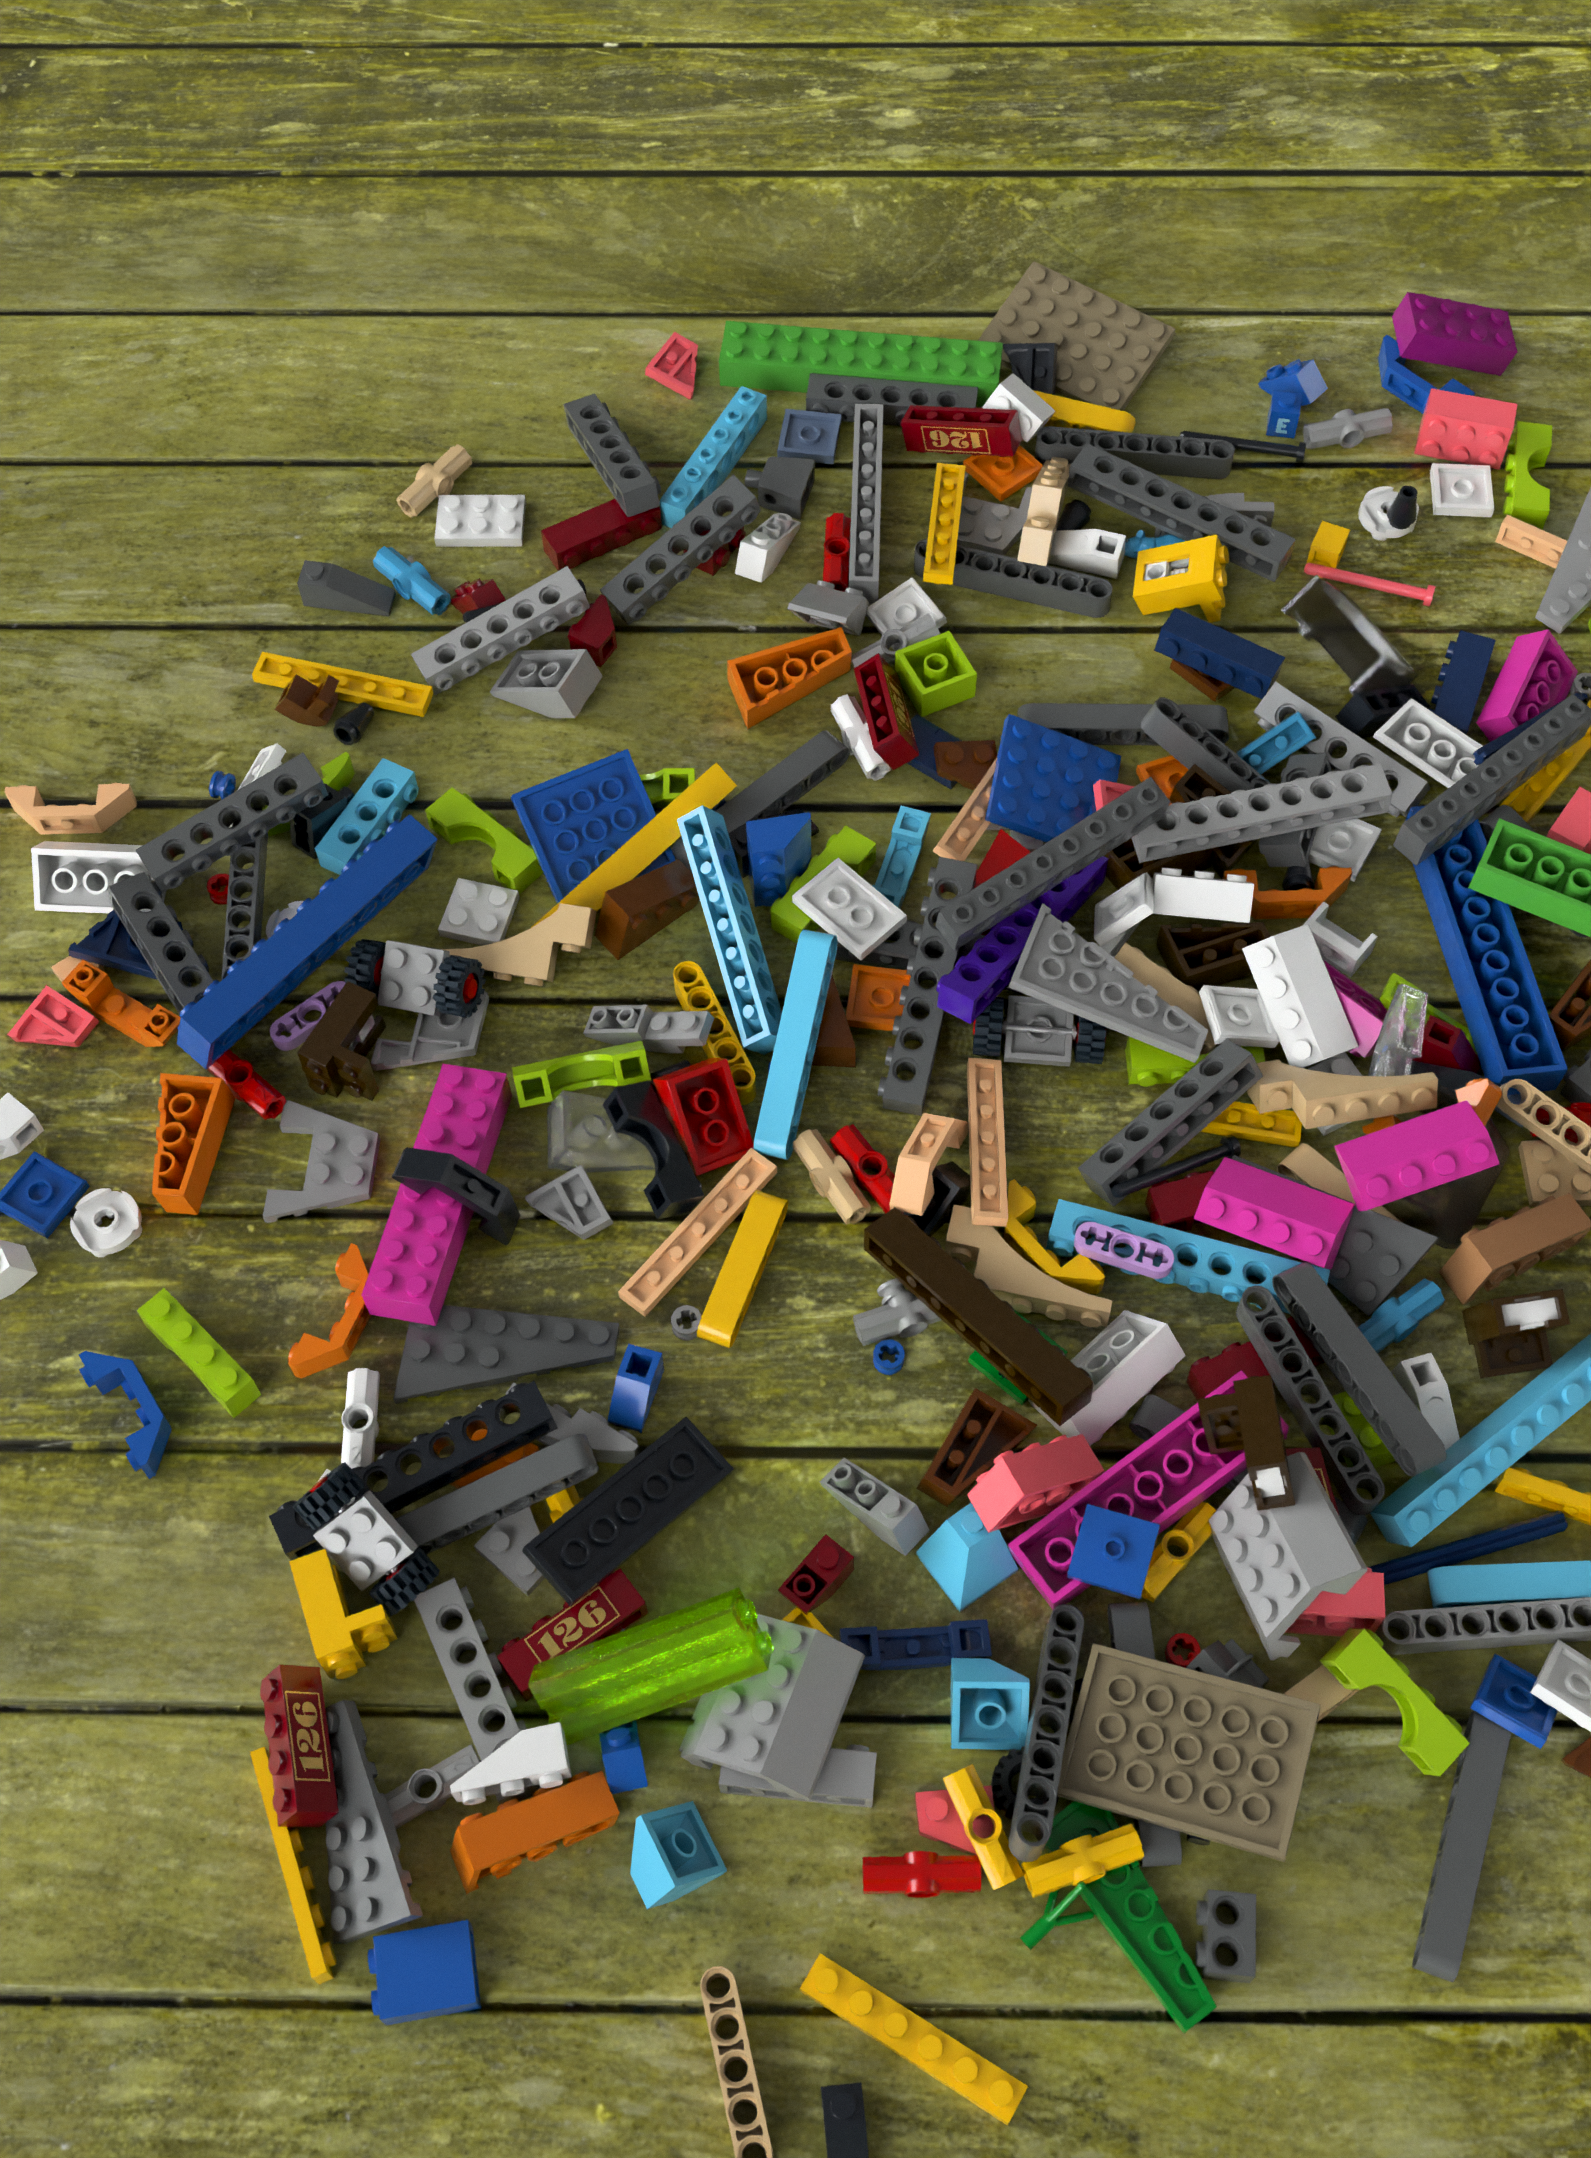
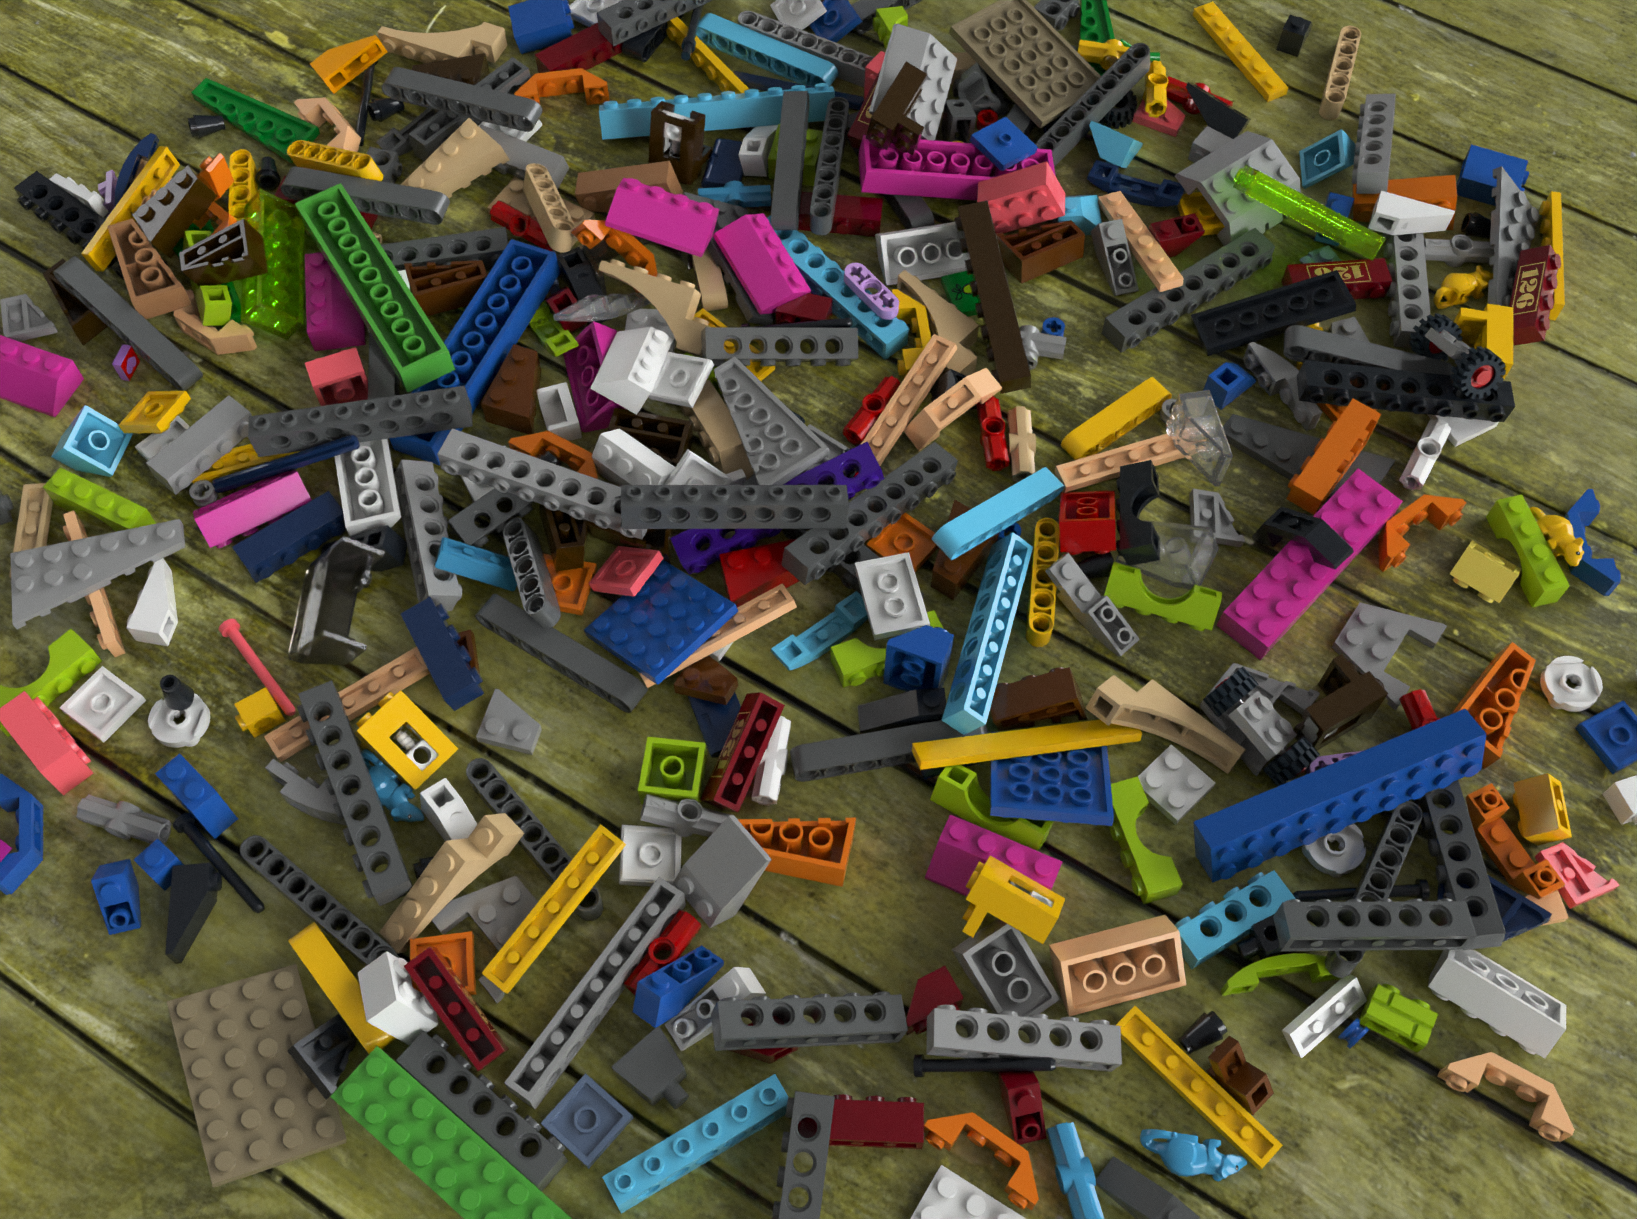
camera: 150 degrees left, 0 degrees up
none -> white slope [126,558,178,646]
none -> blue brick [155,753,238,839]
none -> black slope [165,862,222,964]
none -> light nougat plate [264,646,430,762]
none -> light grey wing [476,689,542,755]
none -> reddish brown wedge [481,344,541,435]
none -> blue slope [633,946,724,1028]
none -> dark blue piece [701,138,744,188]
none -> red piece [843,376,901,445]
none -> orange slope [924,1112,1039,1211]
none -> dark pink slope [925,814,1063,897]
none -> dark grey torso [941,99,976,143]
none -> yellow brick [962,856,1065,944]
none -> light nougat slope [1049,915,1186,1017]
none -> light nougat plate [1098,191,1184,292]
none -> dark grey brick [1102,228,1275,353]
none -> dark azure animal [1140,1129,1247,1181]
none -> clear slope [1166,390,1233,486]
none -> black slope [1186,82,1251,139]
none -> orange wedge [1287,398,1381,515]
none -> black bar [1293,879,1430,902]
none -> light grey brick [1352,93,1396,194]
none -> lime brick [1359,984,1438,1053]
none -> yellow animal [1433,265,1493,309]
none -> light yellow slope [1450,540,1522,603]
none -> black cone [1461,212,1491,238]
none -> yellow brick [1513,773,1572,846]
none -> yellow animal [1529,507,1584,566]

